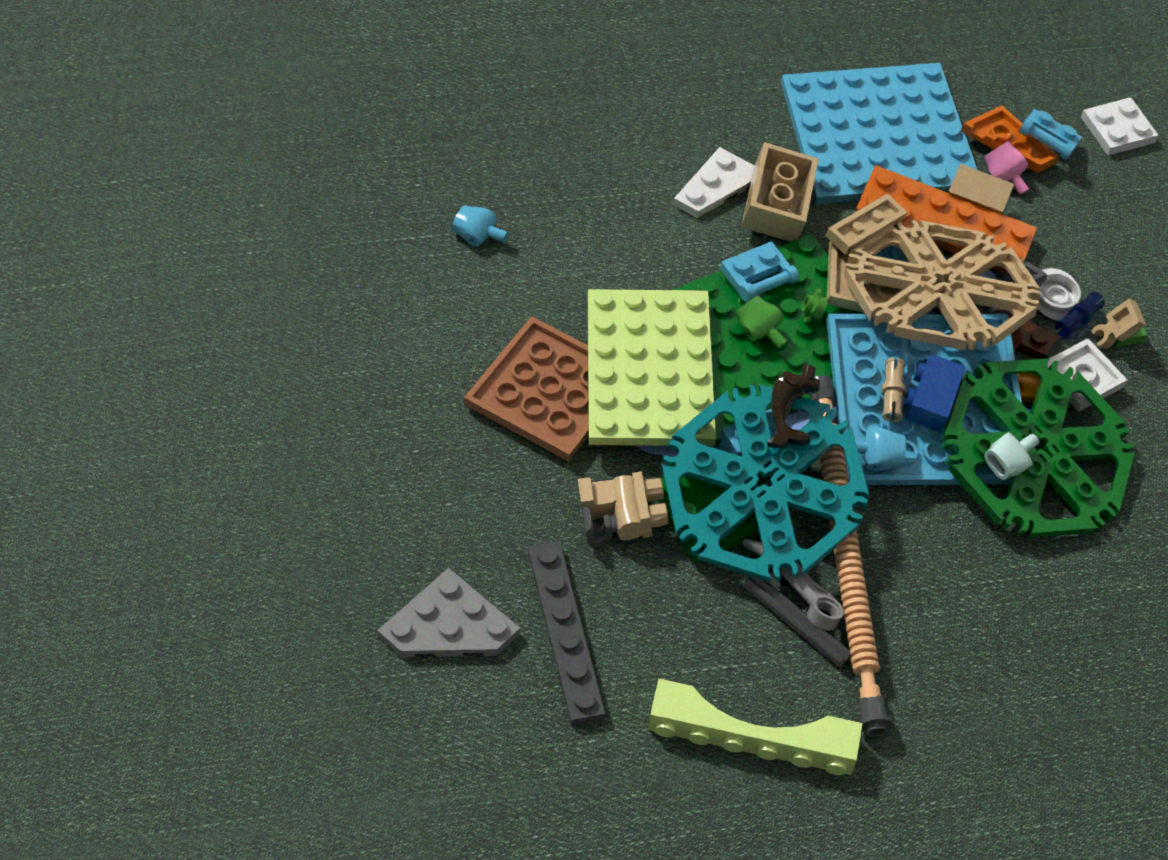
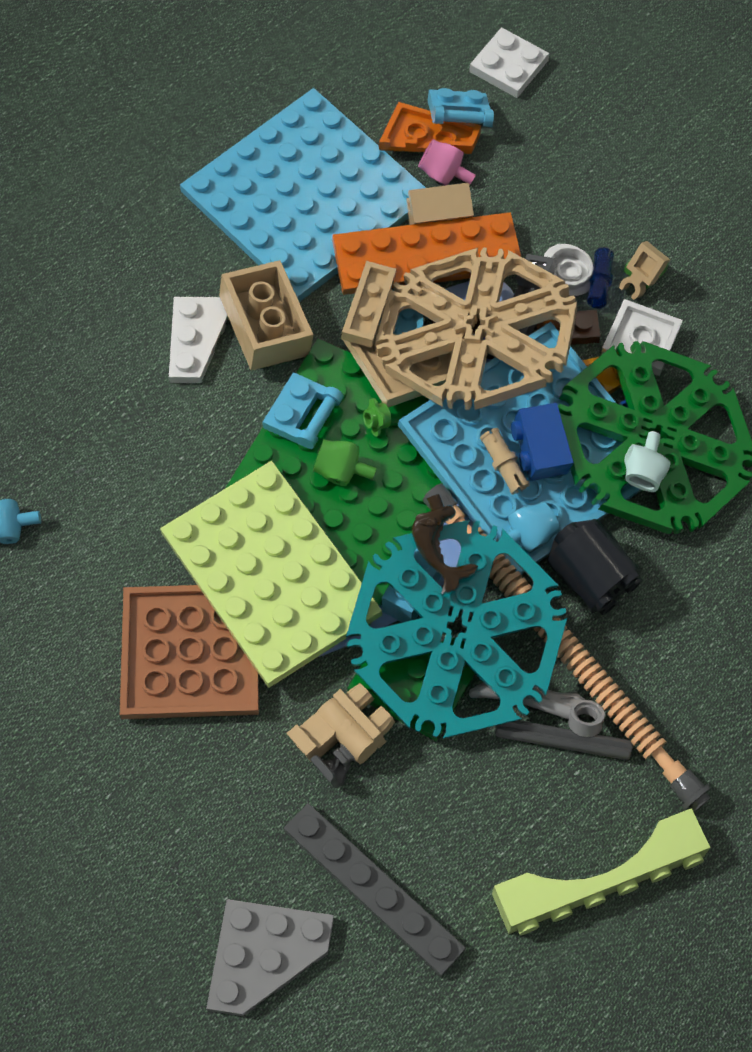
camera: 30 degrees left, 10 degrees up
none -> black cylinder [548,519,643,616]

